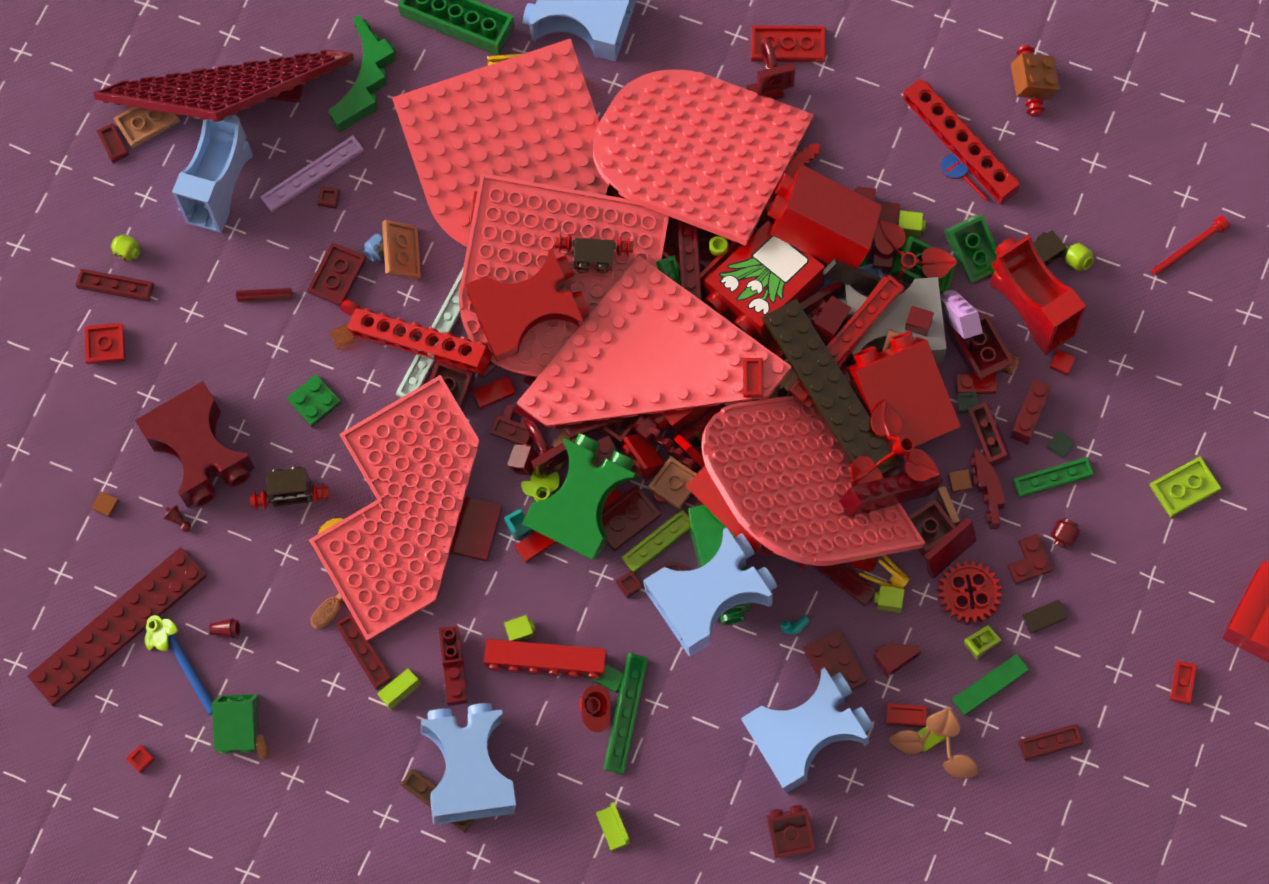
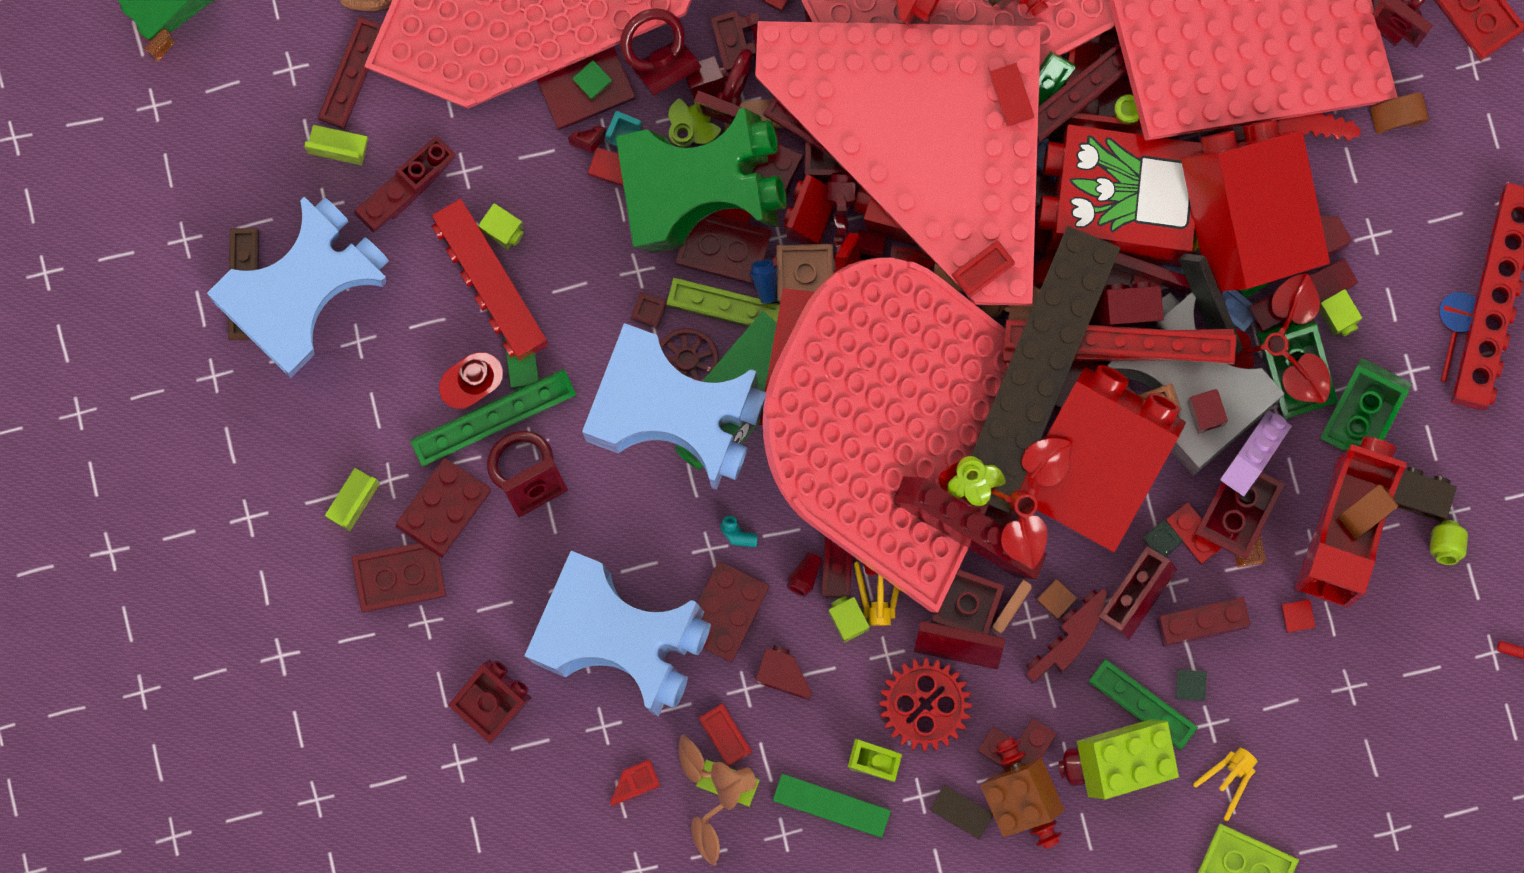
camera: 50 degrees right, 10 degrees up
none -> dark red plate [351,543,447,613]
none -> dark red plate [395,458,491,558]
none -> dark red tile [487,431,568,518]
none -> dark red tile [568,126,607,153]
none -> green tile [573,61,612,101]
none -> red tile [610,759,661,807]
none -> dark red tile [620,8,702,96]
none -> blue cone [749,259,777,304]
none -> dark red cone [787,552,822,597]
none -> lime plate [948,456,1006,506]
none -> dark orange brick [980,737,1065,849]
none -> red tile [989,63,1034,126]
none -> lime brick [1077,719,1179,800]
none -> yellow plant [1193,747,1258,821]
none -> dark orange panel [1338,484,1398,540]
none -> dark orange panel [1370,93,1430,134]

